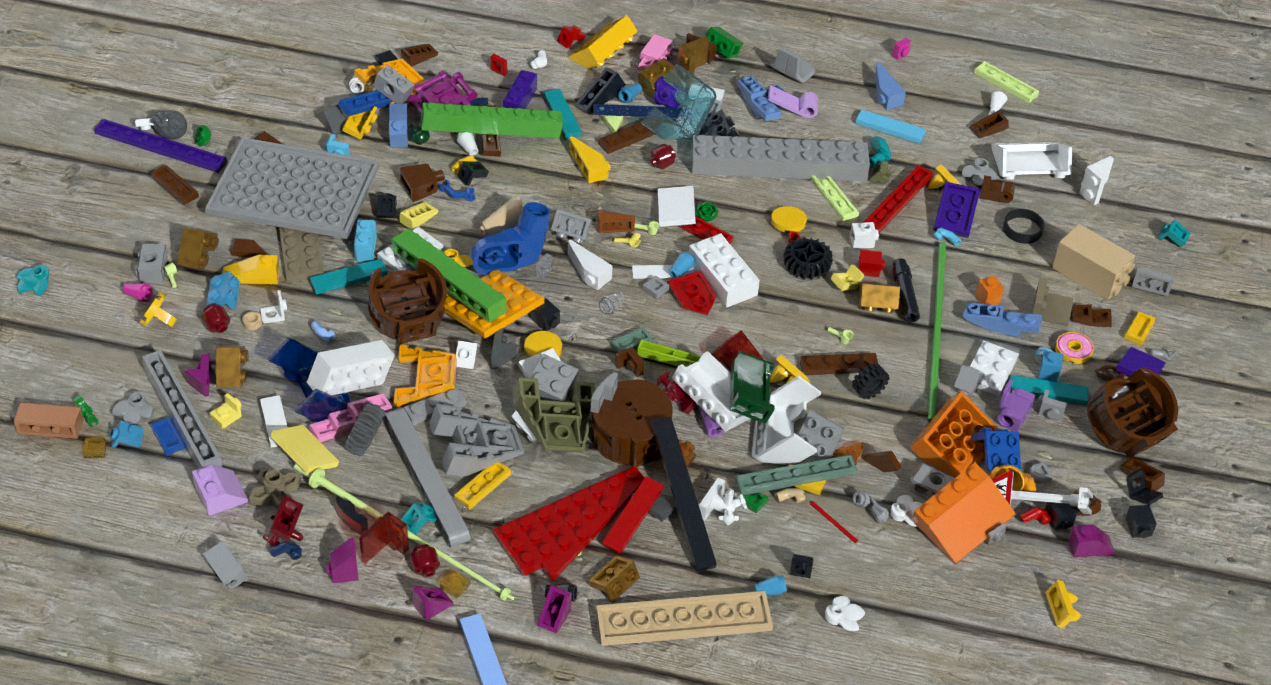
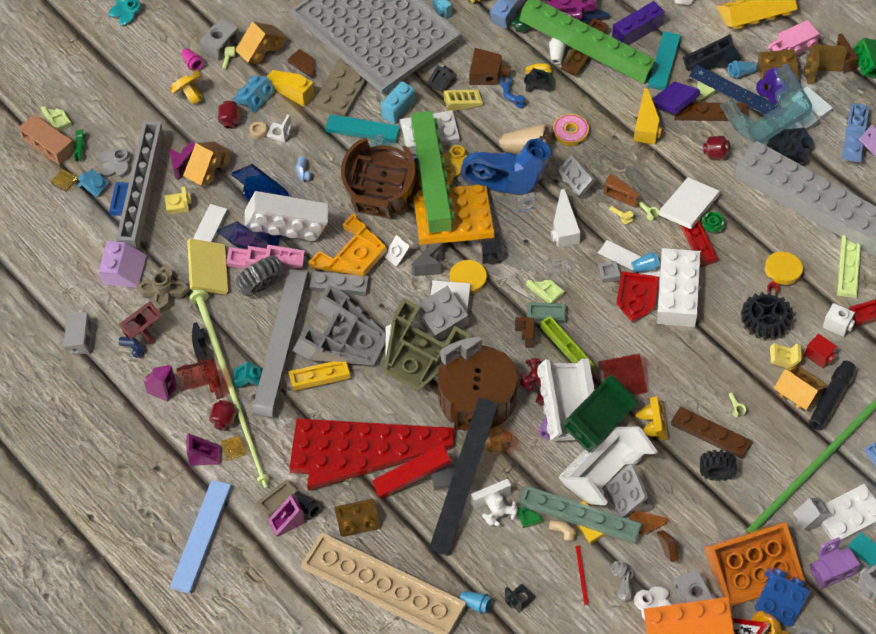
camera: 40 degrees right, 10 degrees up
none -> yellowish green tile [41,106,72,131]
none -> dark tan tile [256,479,298,519]
none -> yellowish green tile [526,280,565,303]
none -> tile [553,114,589,146]
none -> dark purple tile [652,81,701,114]

